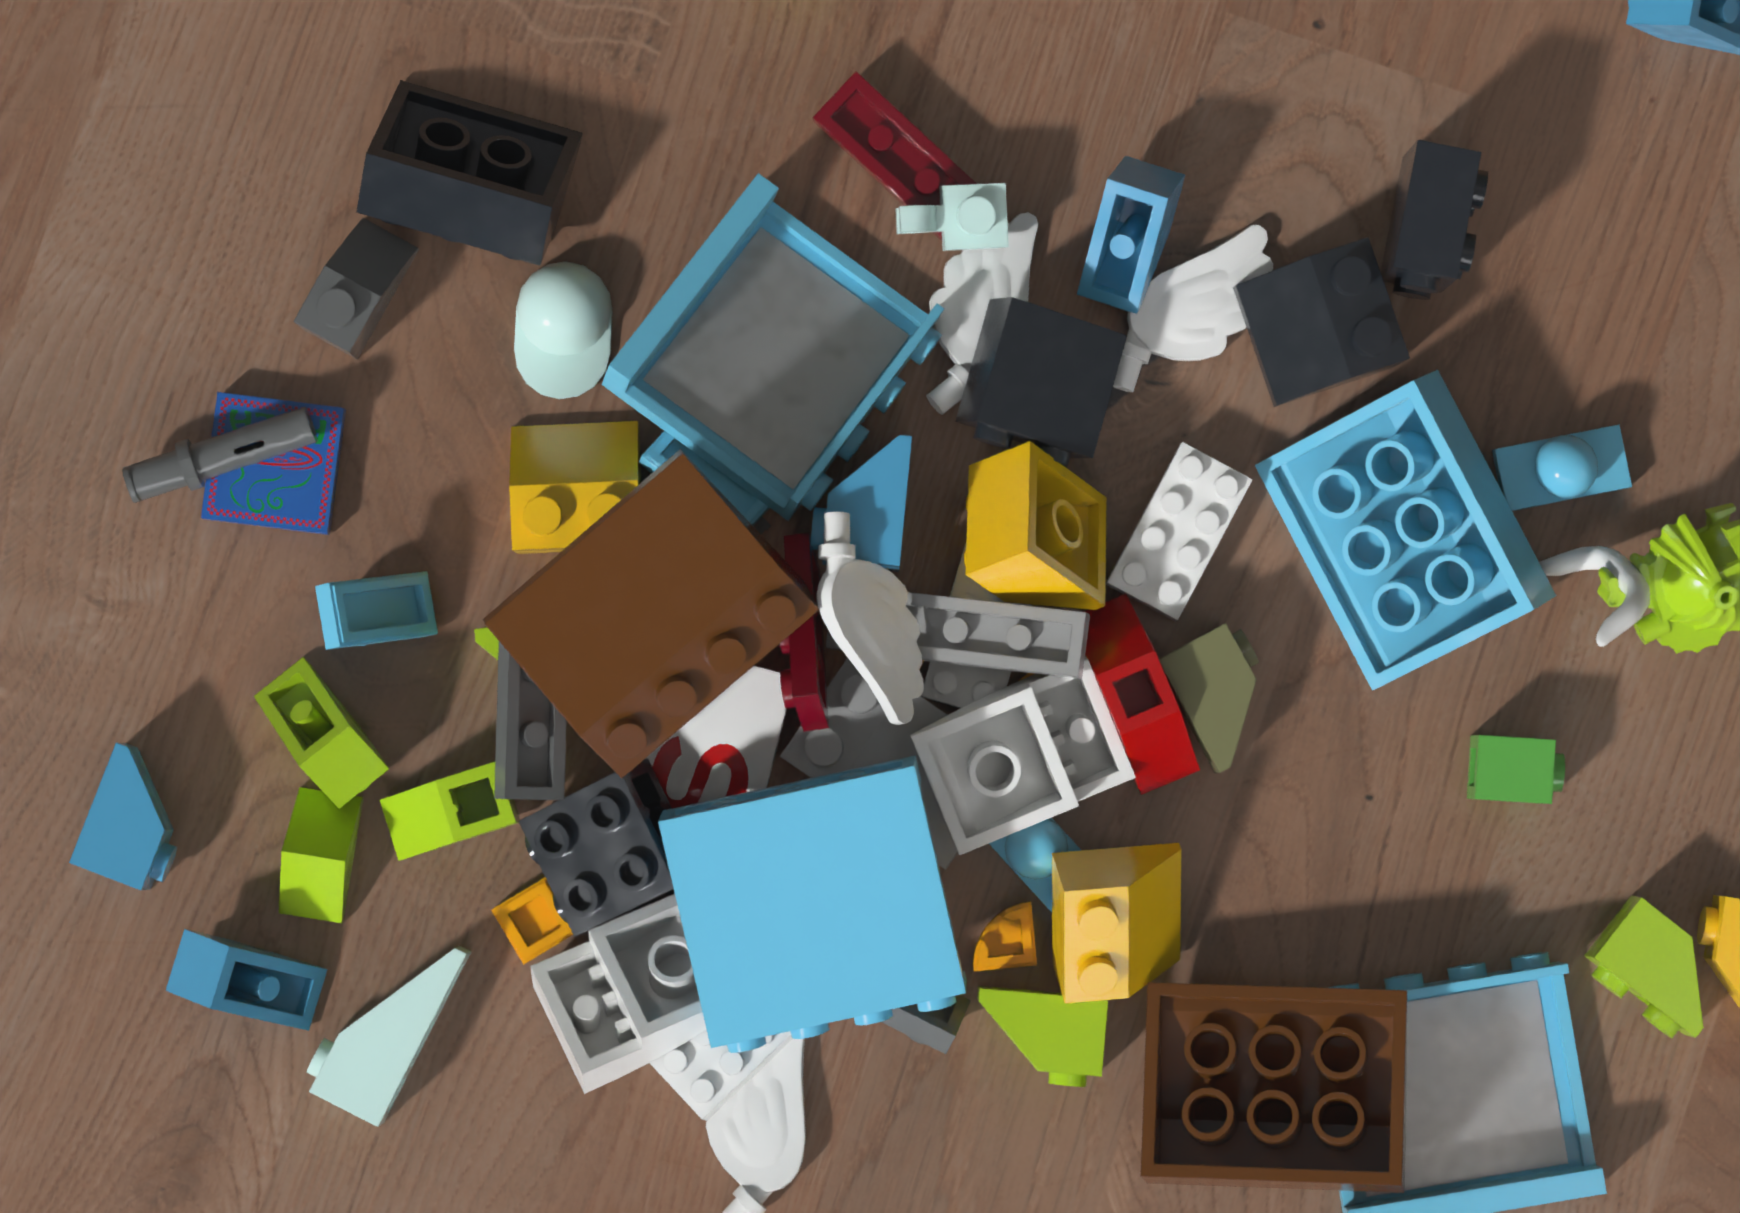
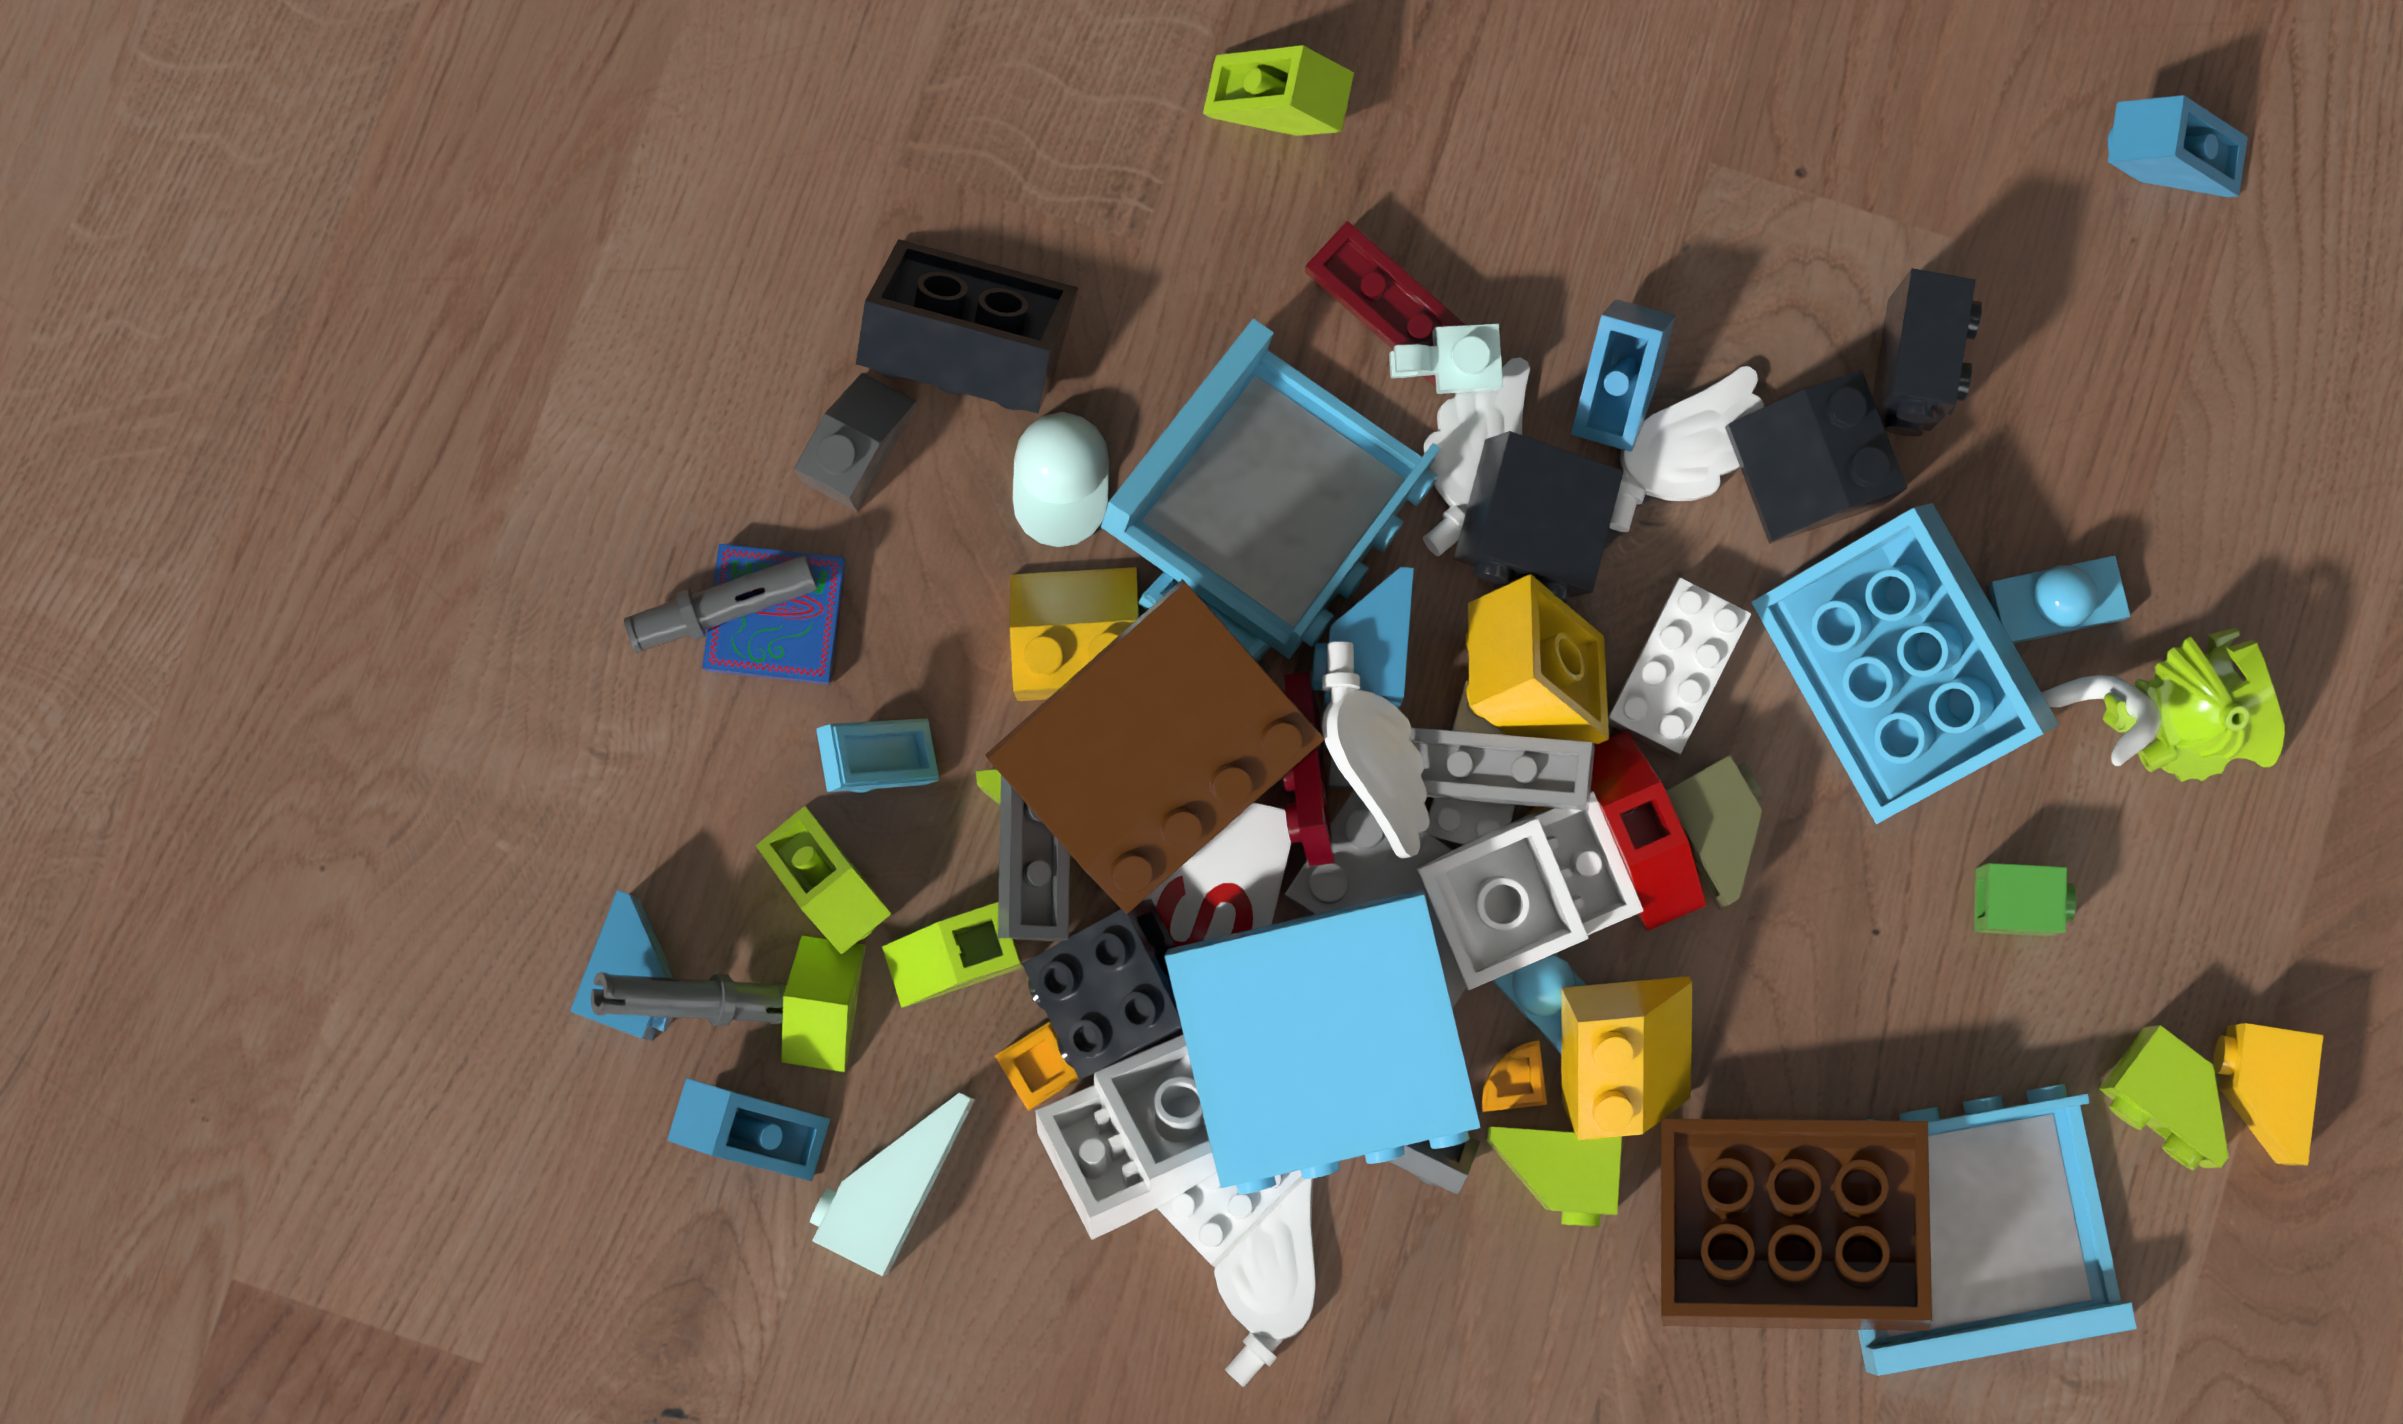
camera: 10 degrees right, 5 degrees down
none -> dark grey pin [591,972,786,1026]

